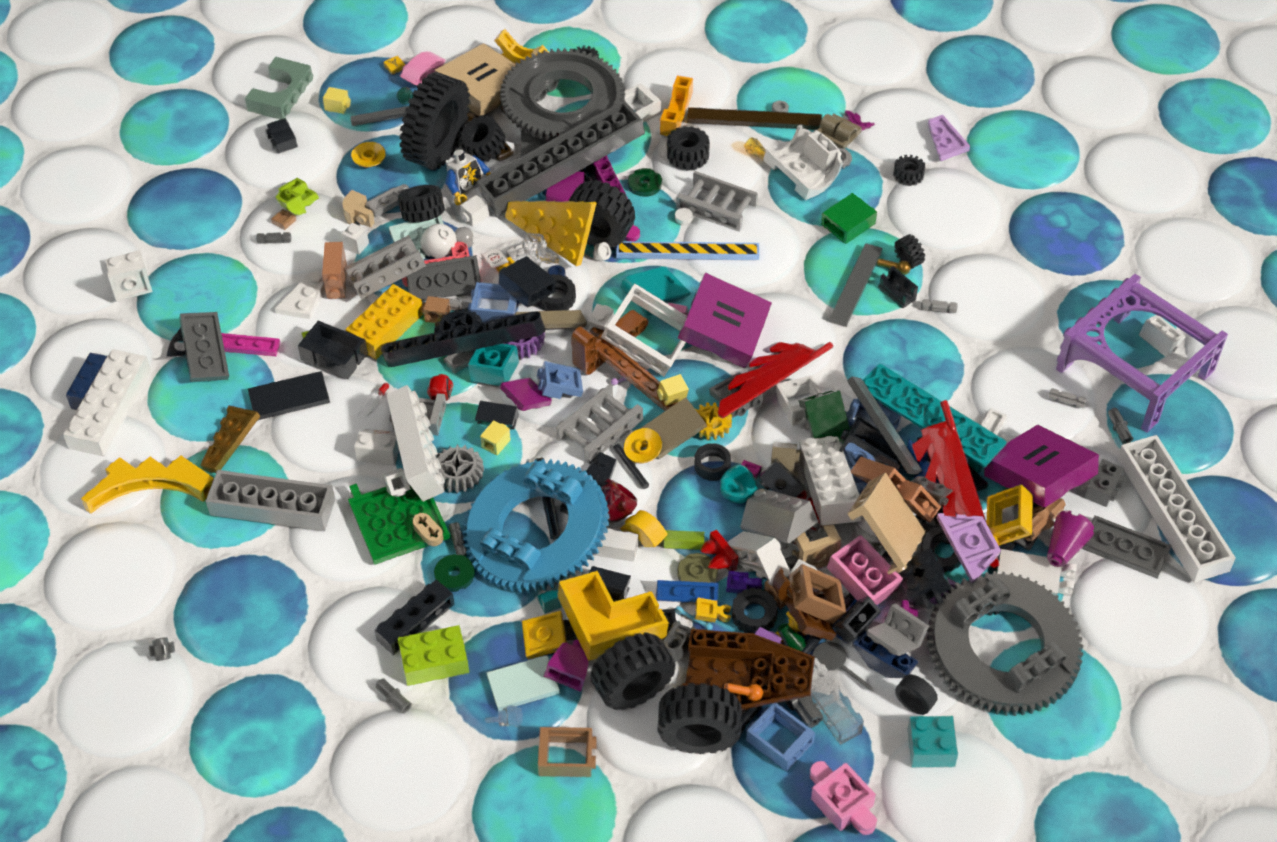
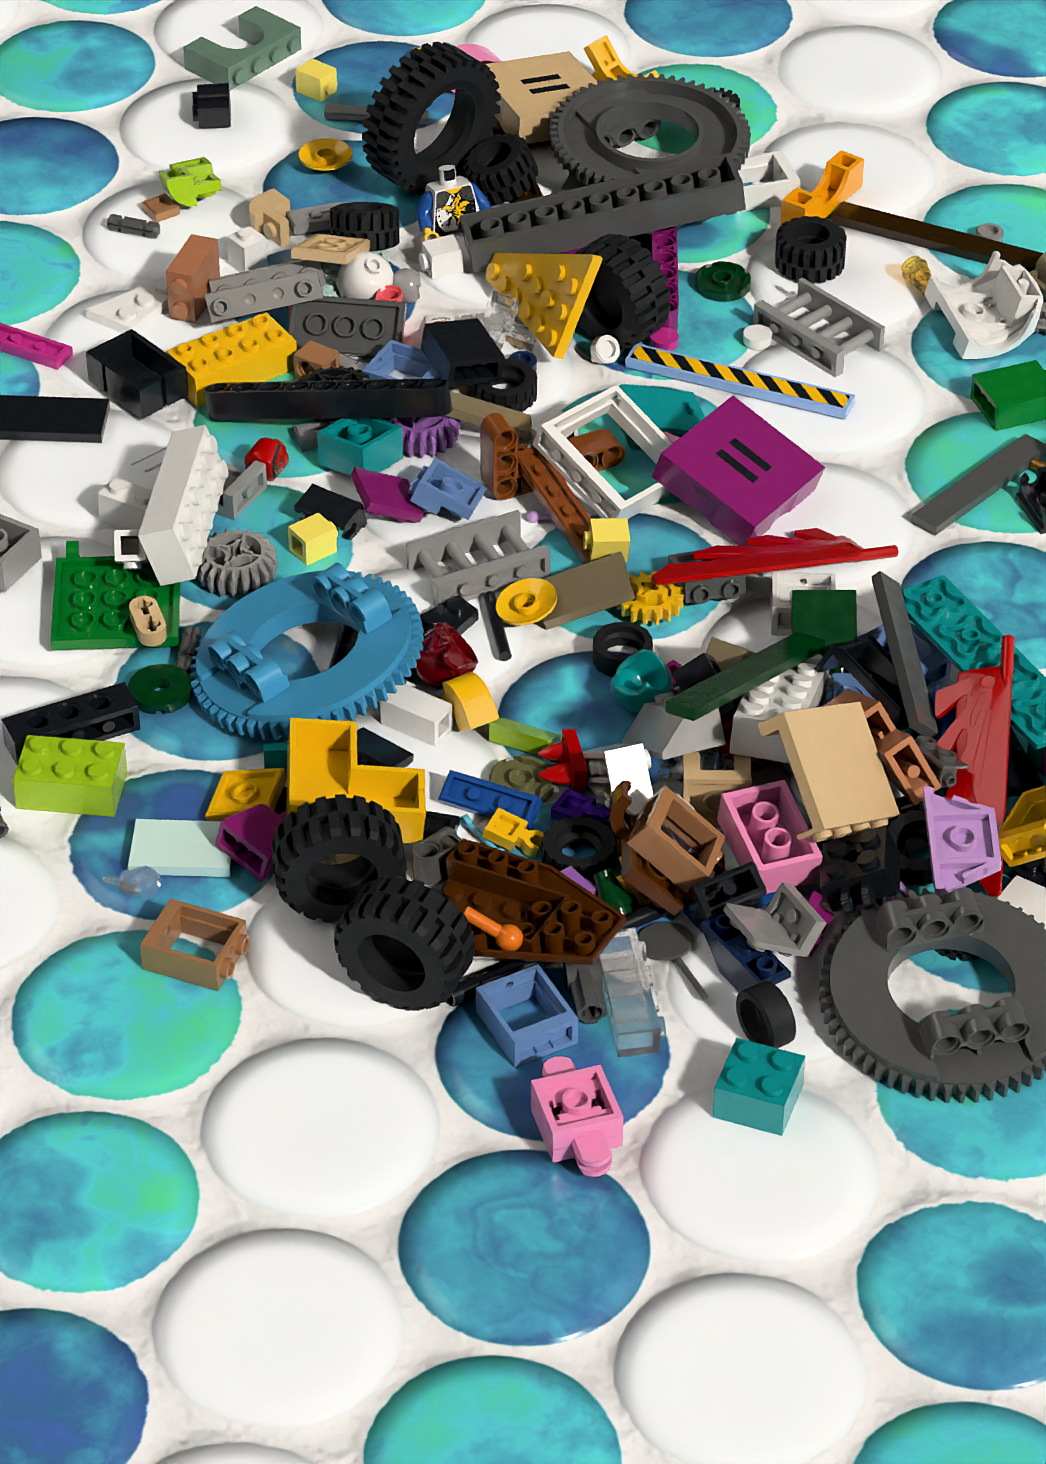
camera: 20 degrees right, 10 degrees down
none -> tan tile [291,234,370,265]
none -> dark green tile [665,632,825,721]

